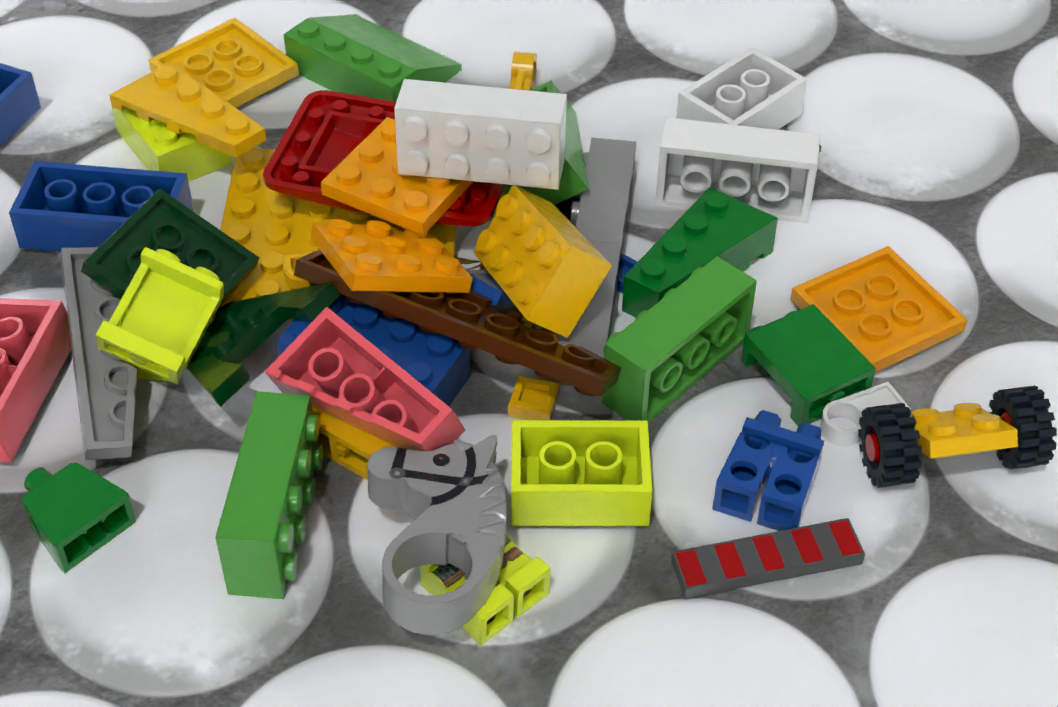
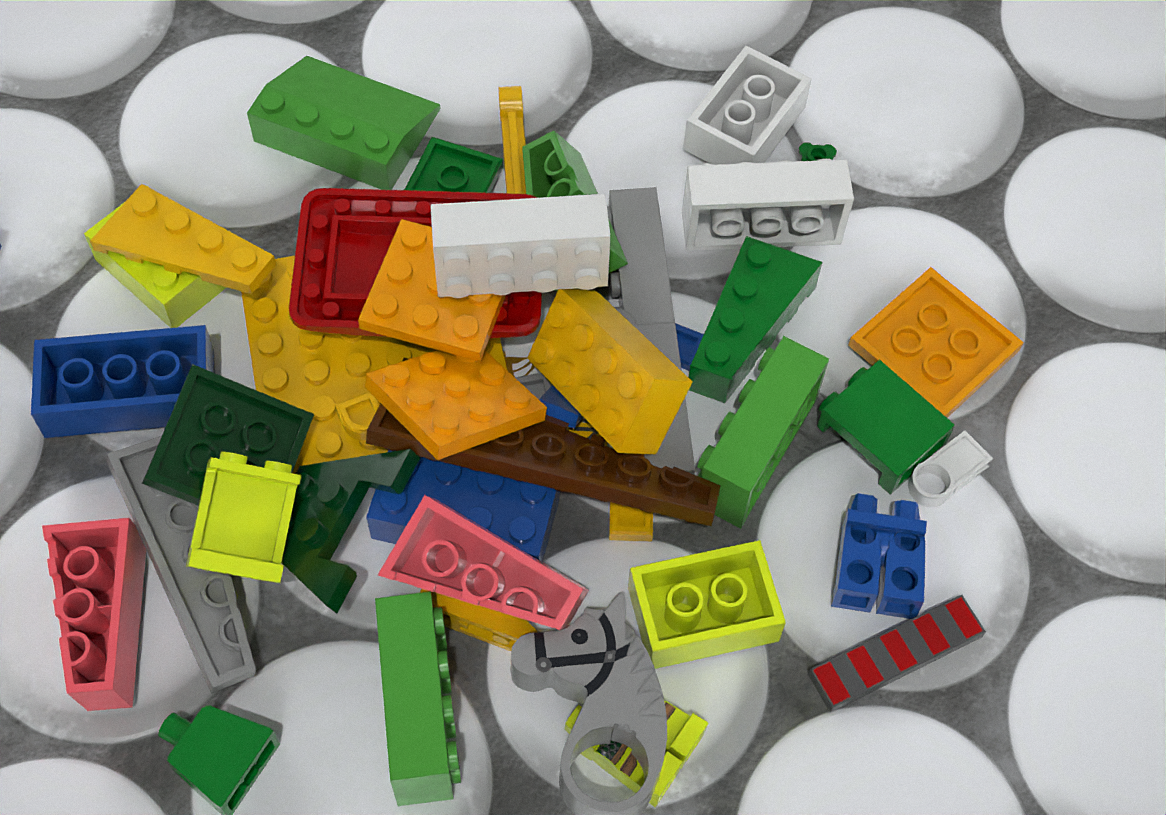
camera: 15 degrees left, 15 degrees up
yellow plate [148,17,299,108] -> none
black plate [858,385,1057,488] -> none

